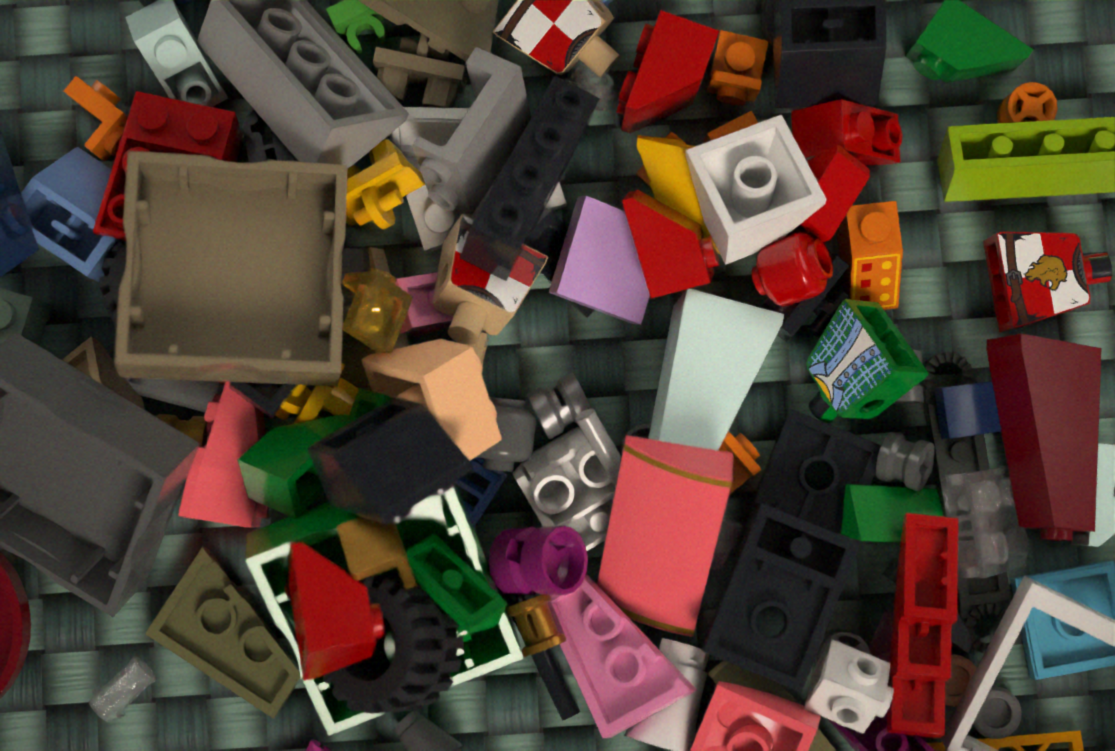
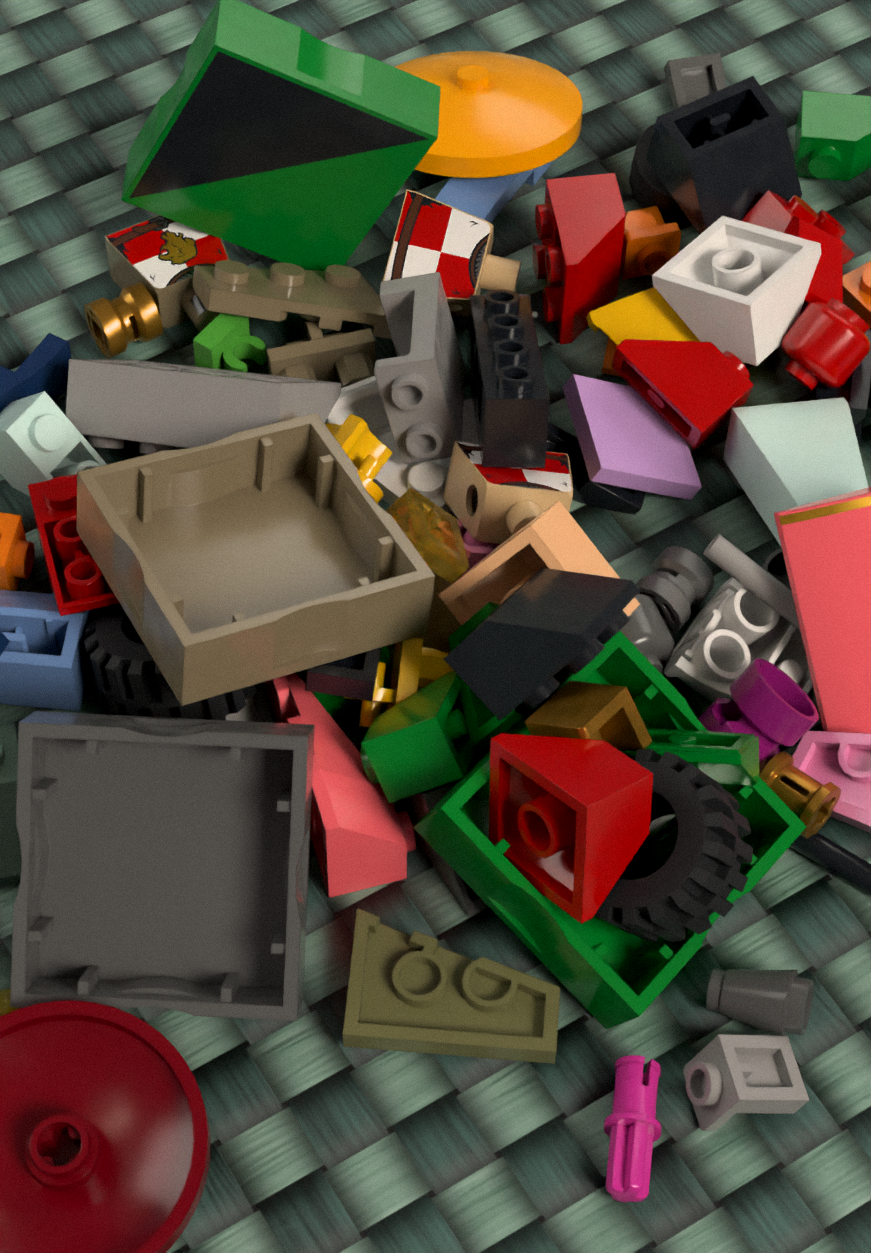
camera: 25 degrees left, 30 degrees down
clear pin [89,656,157,723] -> none

